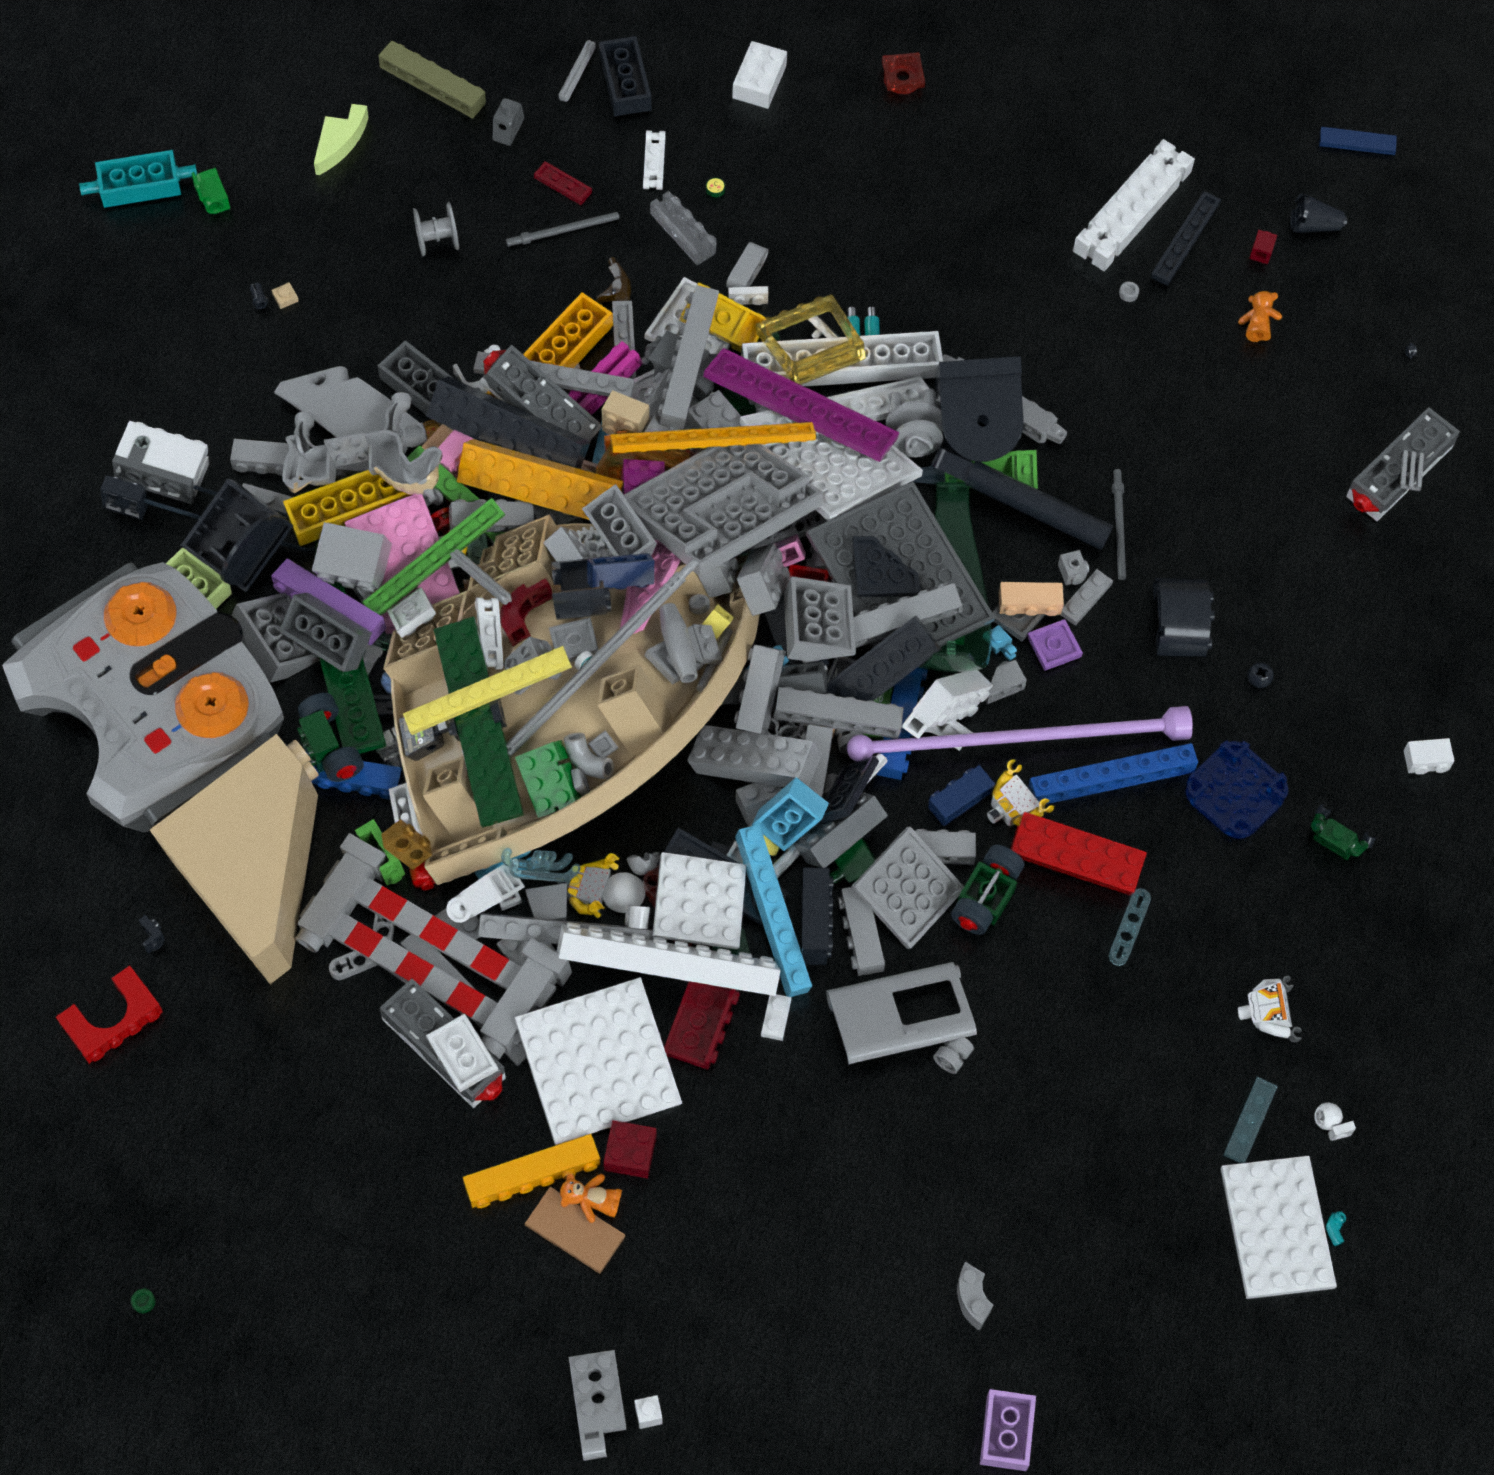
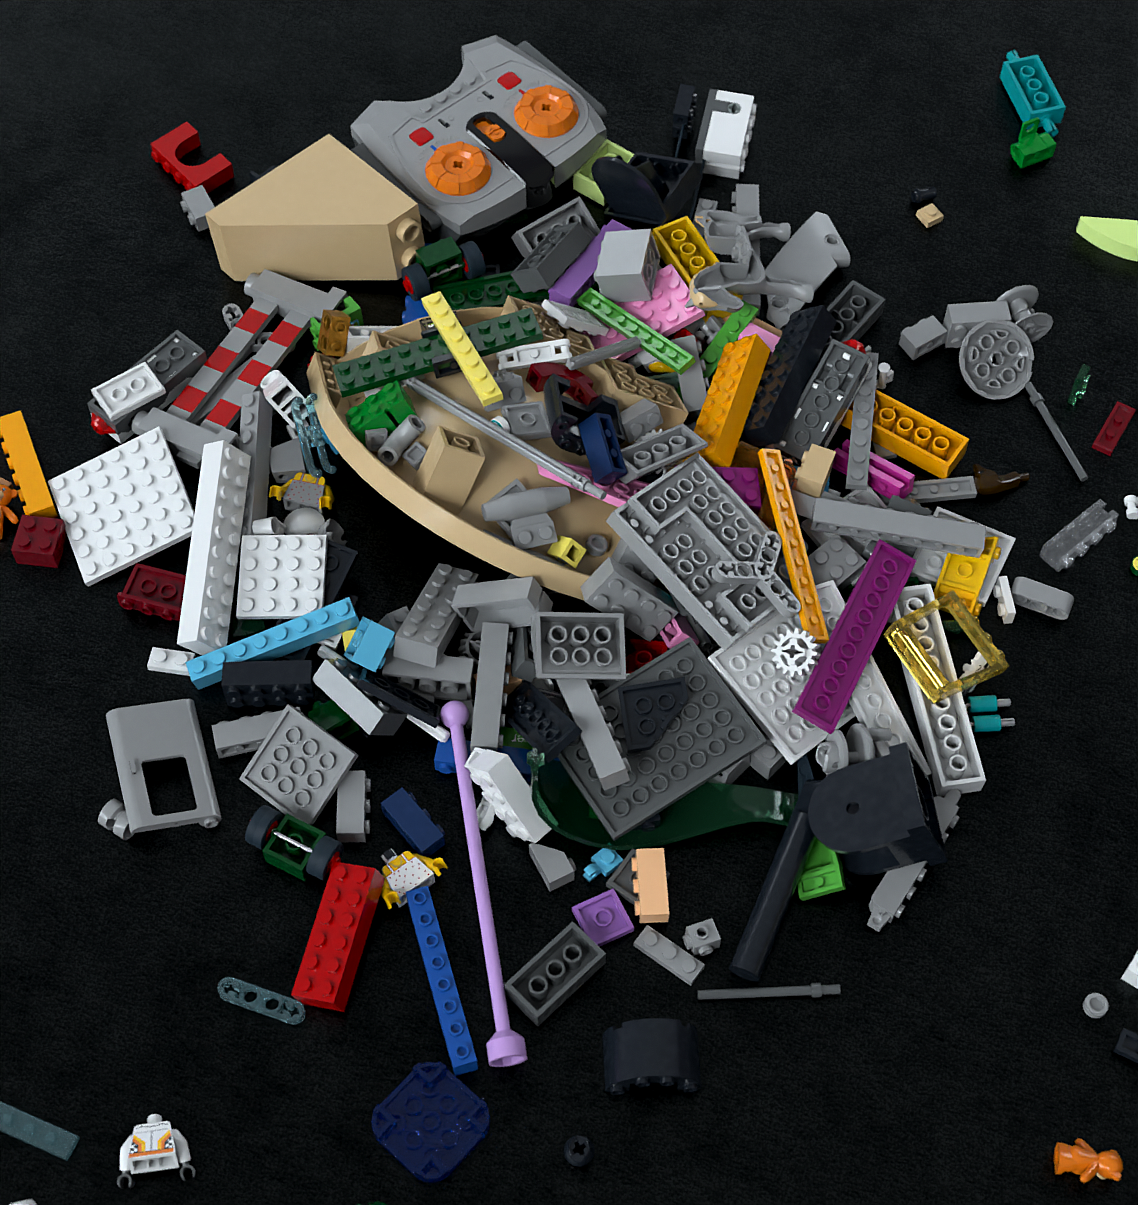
camera: 90 degrees right, 5 degrees down
none -> light grey brick [180,185,215,232]
none -> dark grey brick [504,921,606,1027]
none -> light grey piece [711,531,801,618]
none -> white gear [771,628,821,677]
none -> light grey brick [899,315,948,360]
none -> light grey brick [943,301,1011,348]
none -> light grey brick [959,319,1034,399]
none -> clear green plate [1067,364,1091,405]

